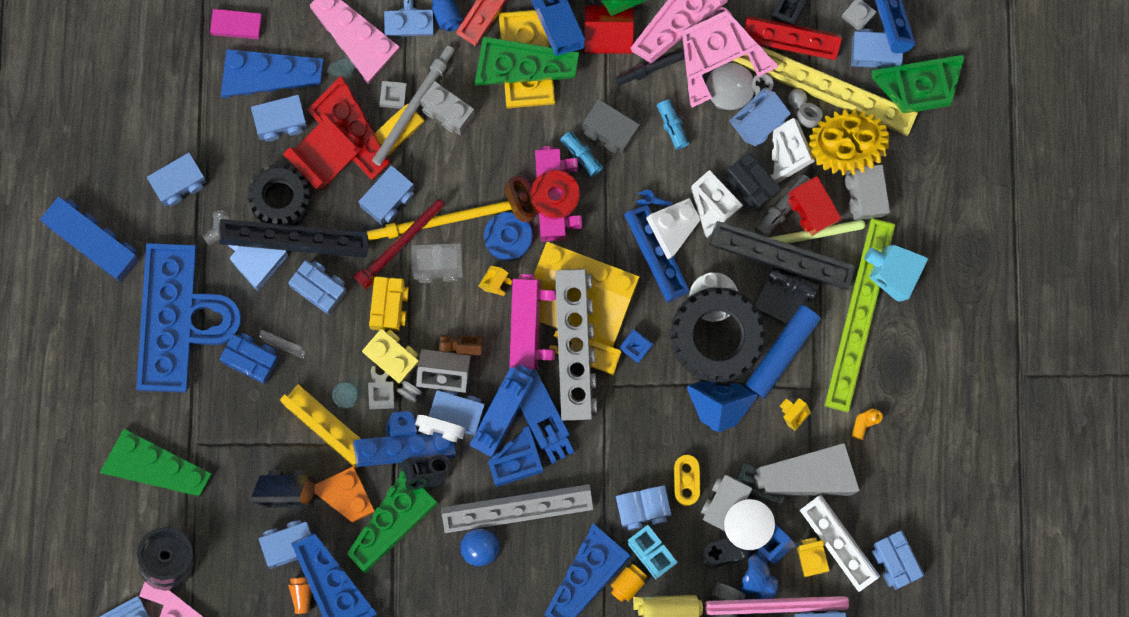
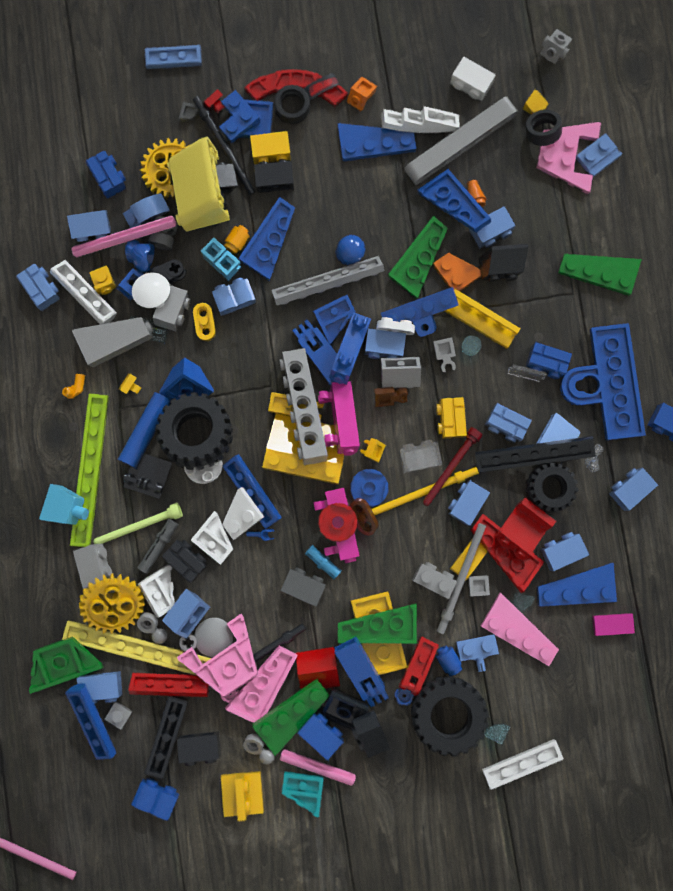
camera: 170 degrees right, 5 degrees up
black wheel [137,527,194,591] -> none
light yellow bracket [362,329,419,384] -> none
light grey bush [397,381,422,403] -> none
black piece [400,454,451,490] -> none
blue tile [618,328,653,363] -> none
dark azure pin [657,99,690,150] -> none
black plate [708,221,855,290] -> none
red brick [788,176,842,236] -> none

